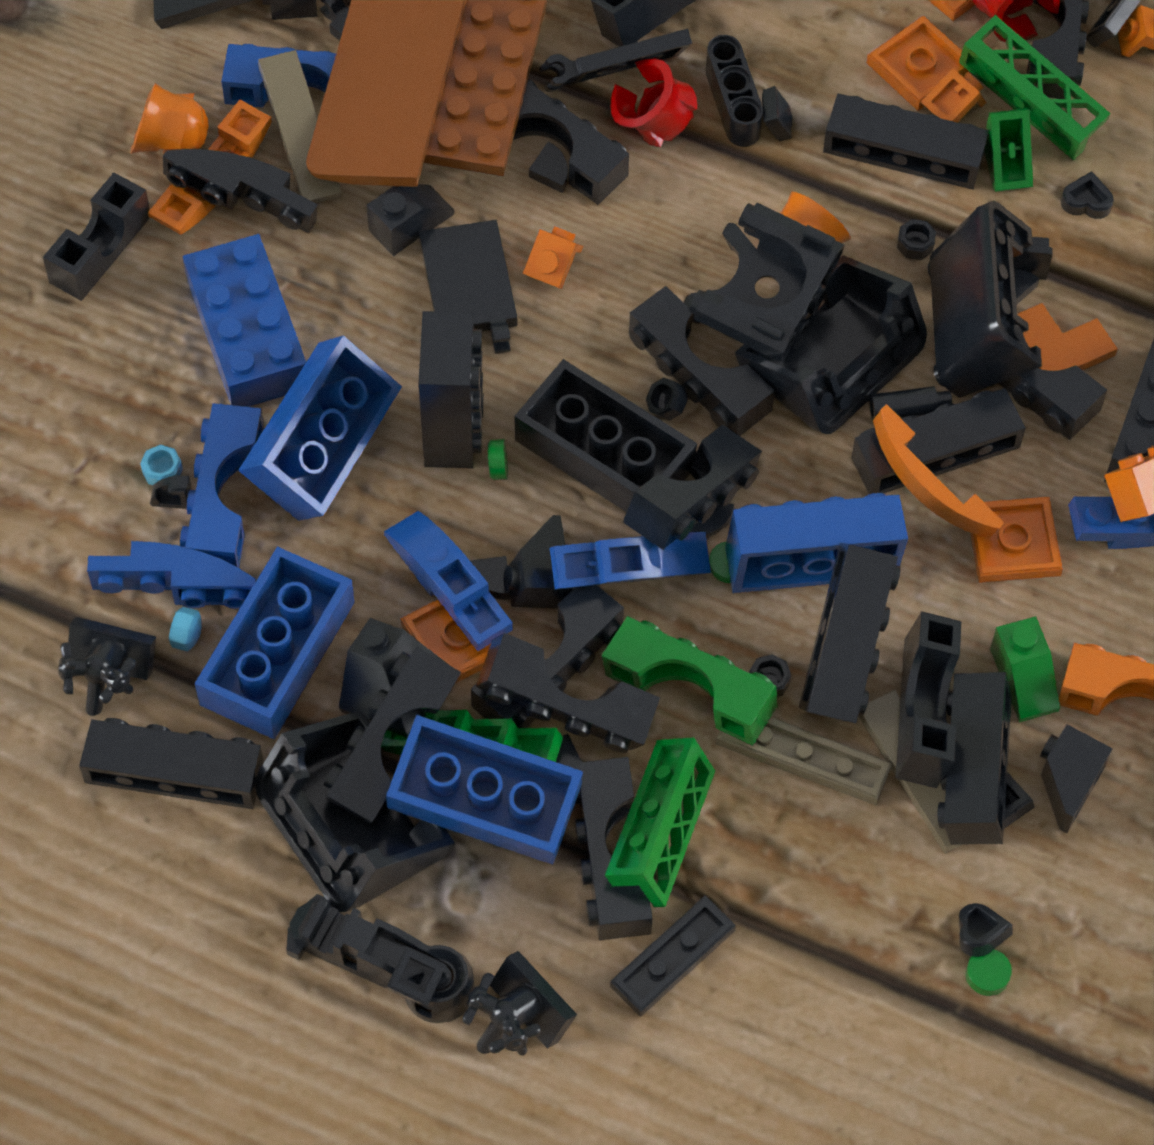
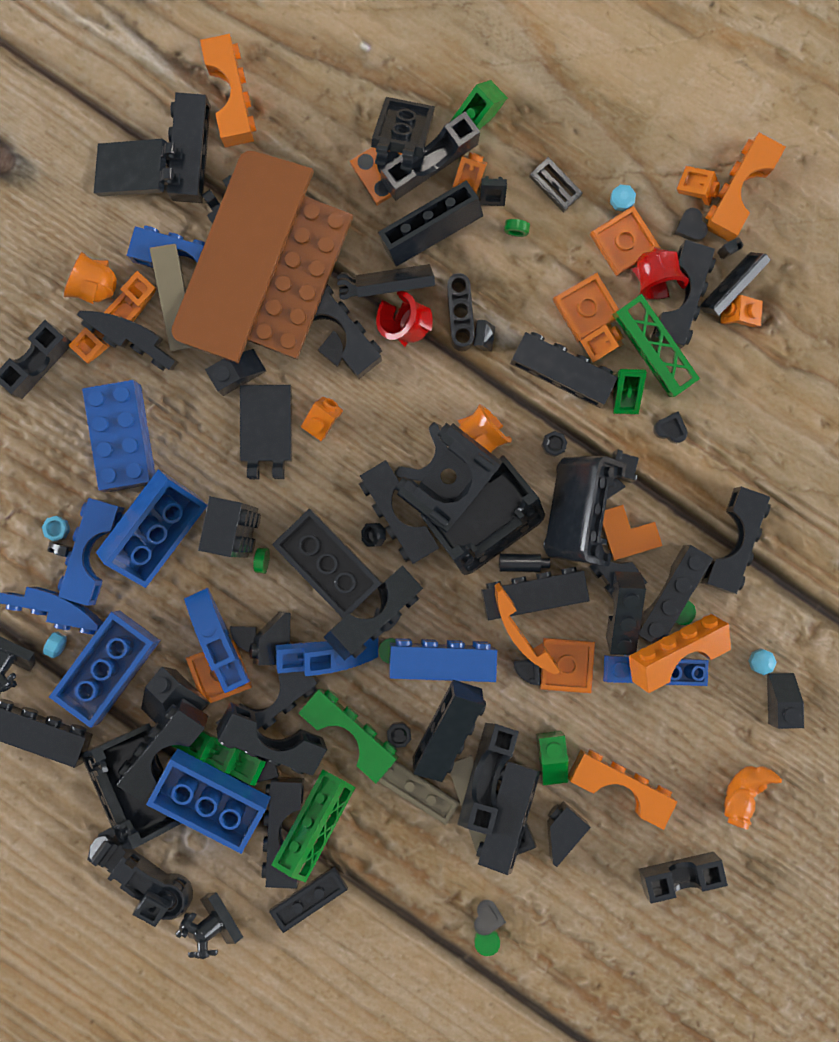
camera: 10 degrees right, 25 degrees up
none -> black tile [513,659,540,685]
none -> black arch [606,571,646,655]

